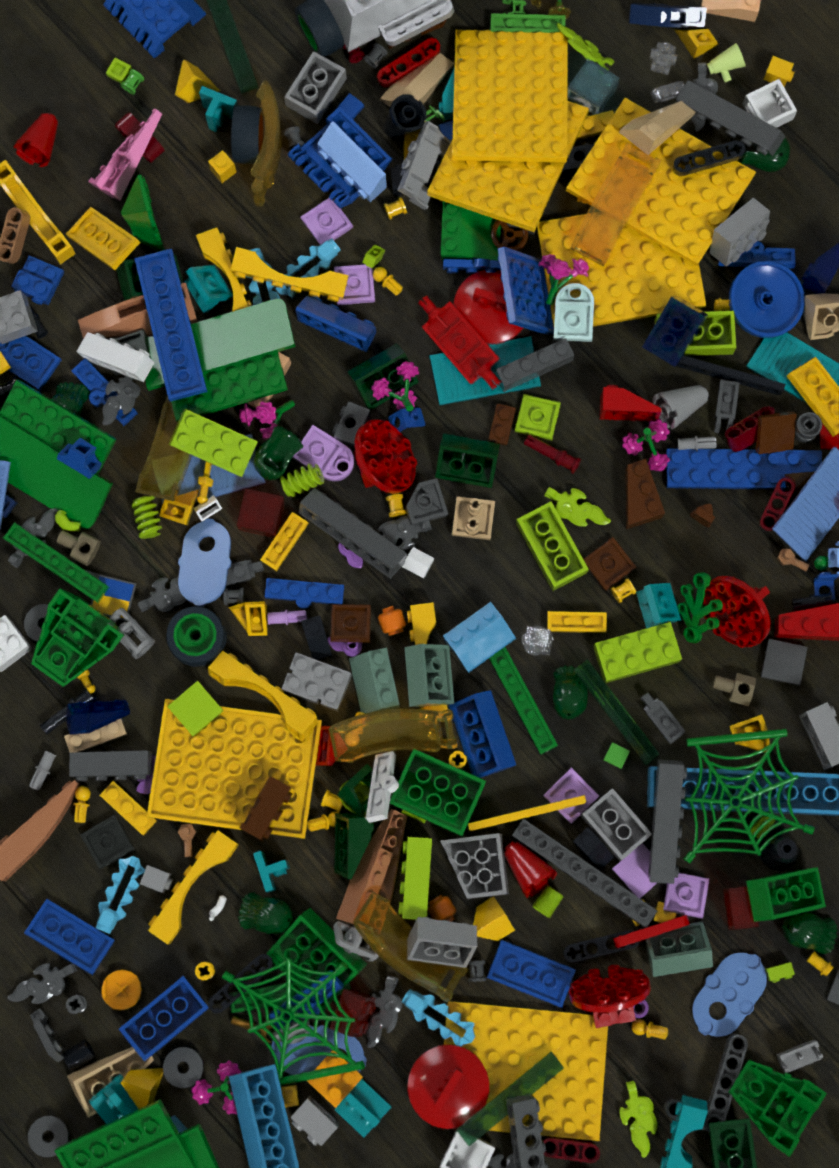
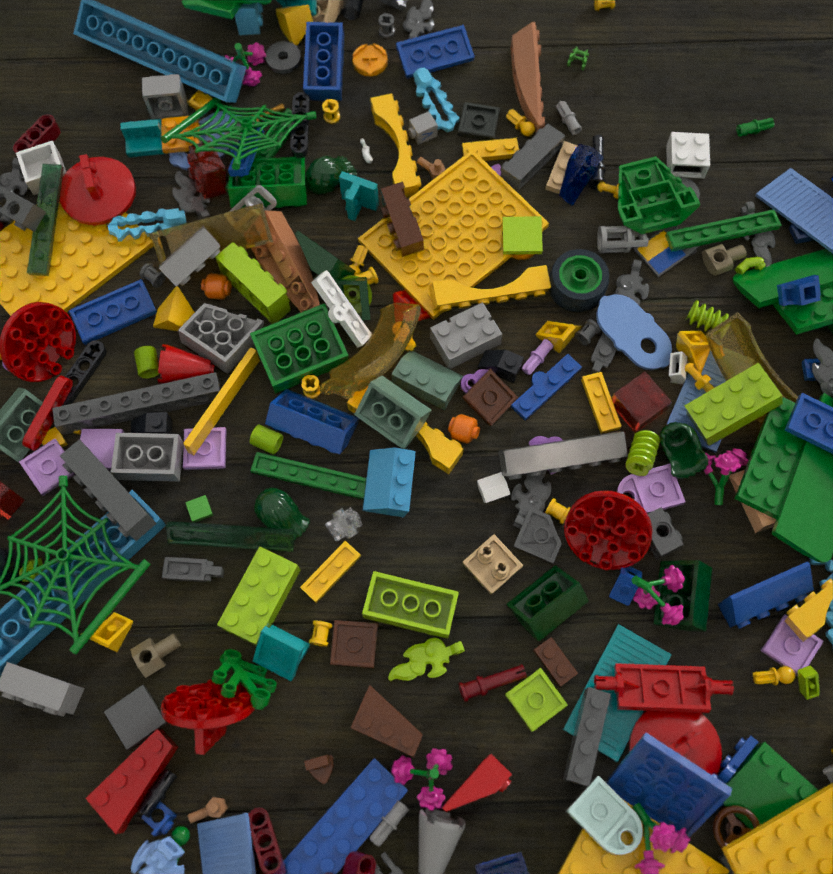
camera: 130 degrees right, 10 degrees down
none -> lime piece [250,424,283,455]

